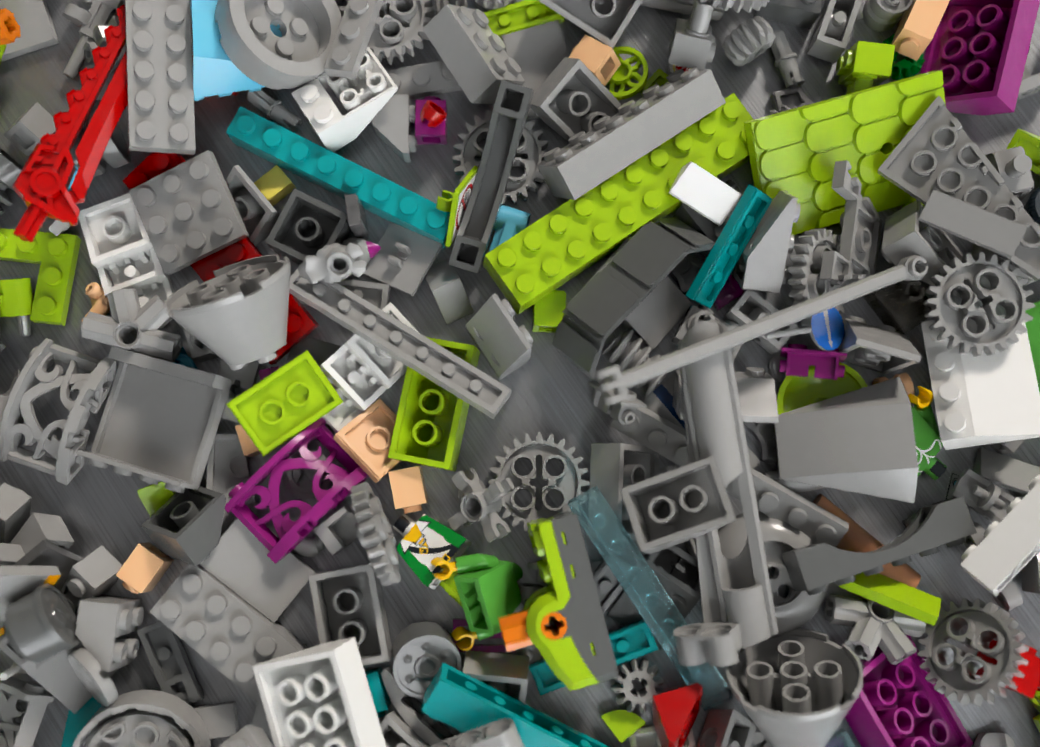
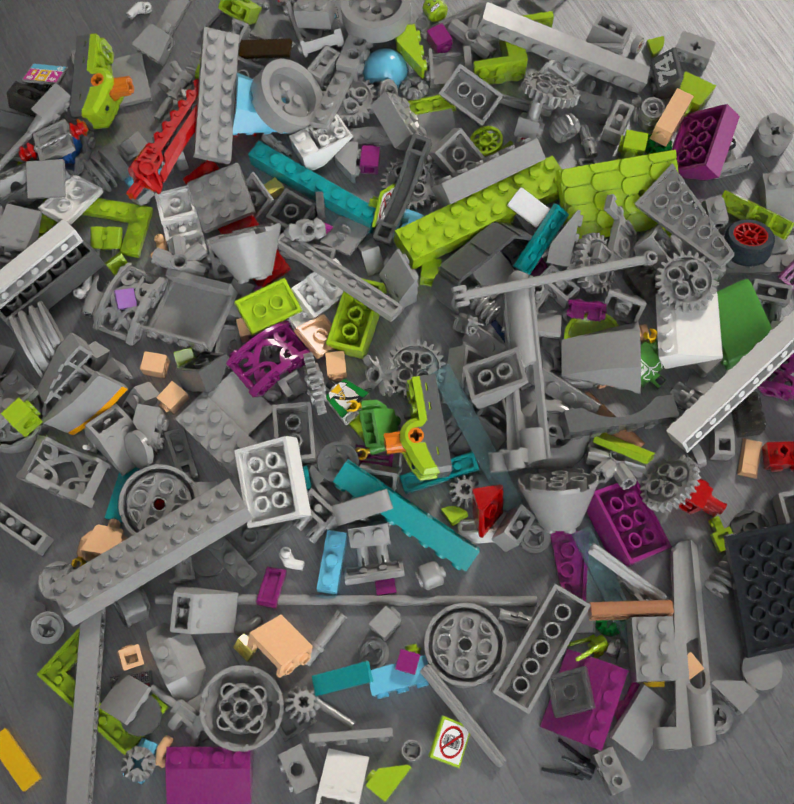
camera: 10 degrees right, 10 degrees down
dark grey wheel [4,583,80,664] -> none
red hinge [420,100,447,128] -> none
light nougat brick [568,34,621,86] -> none
blue piece [765,307,844,351] -> none
light grey tile [918,190,1028,259] -> none
none -> lime plate [105,252,128,276]
none -> medium lavender tile [114,288,137,310]
none -> light nougat panel [140,351,170,379]

